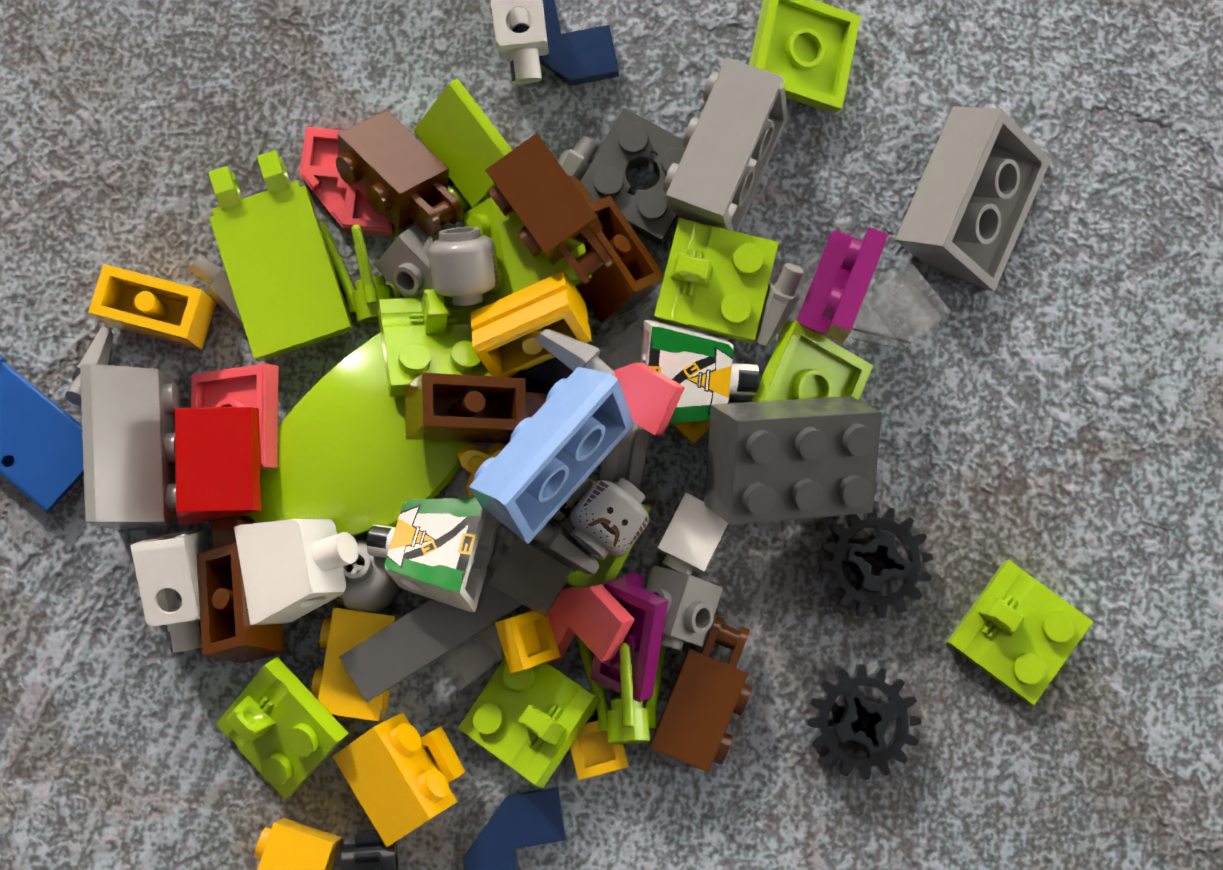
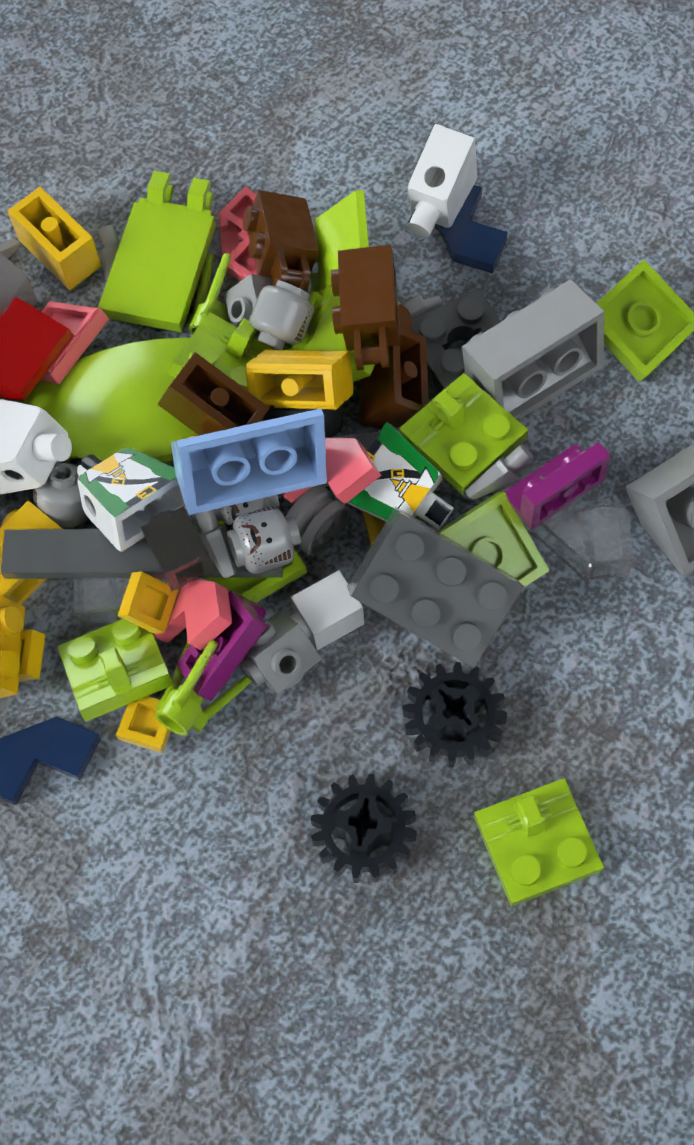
camera: 35 degrees right, 15 degrees down
light grey bar [535,329,616,376] -> none
reddish brown brick [649,616,752,772] -> none

